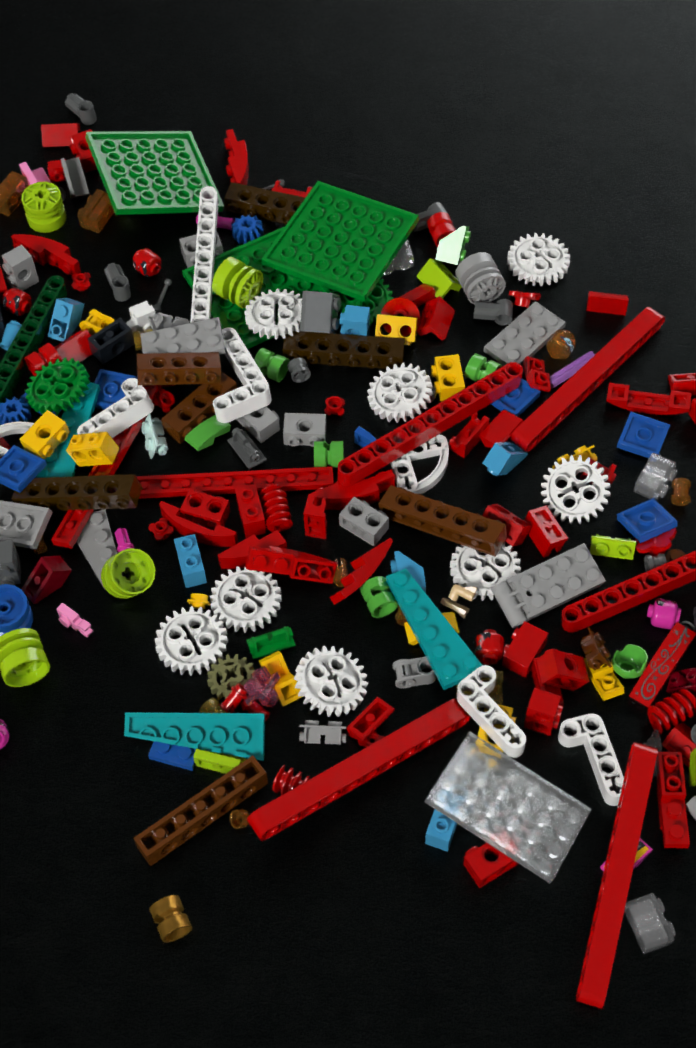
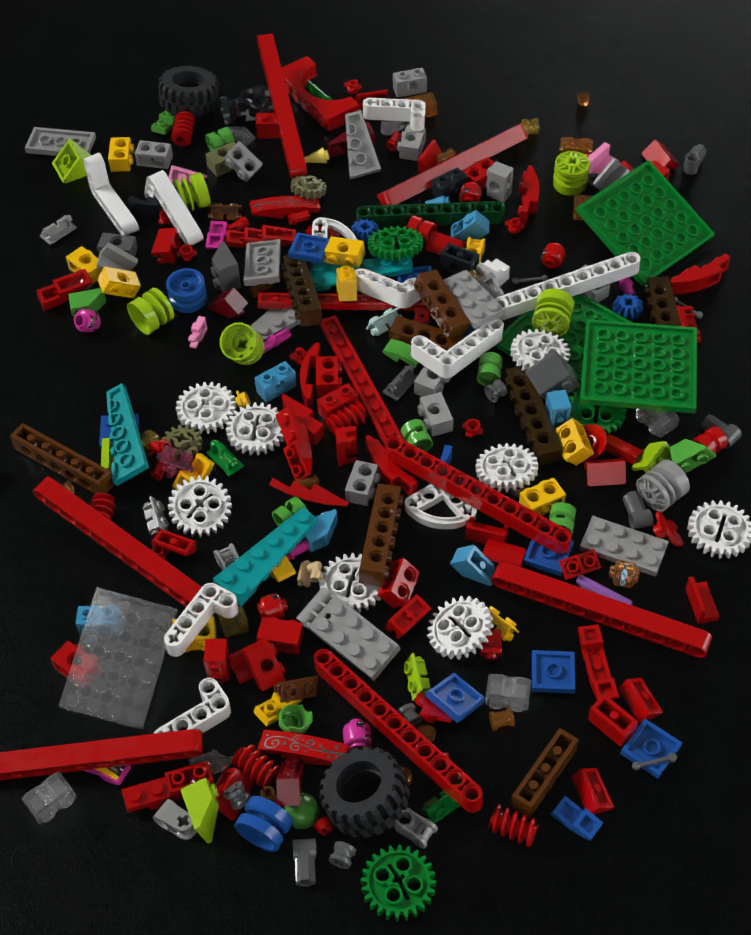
camera: 70 degrees right, 5 degrees down
dark grey piece [104,263,131,301] -> none

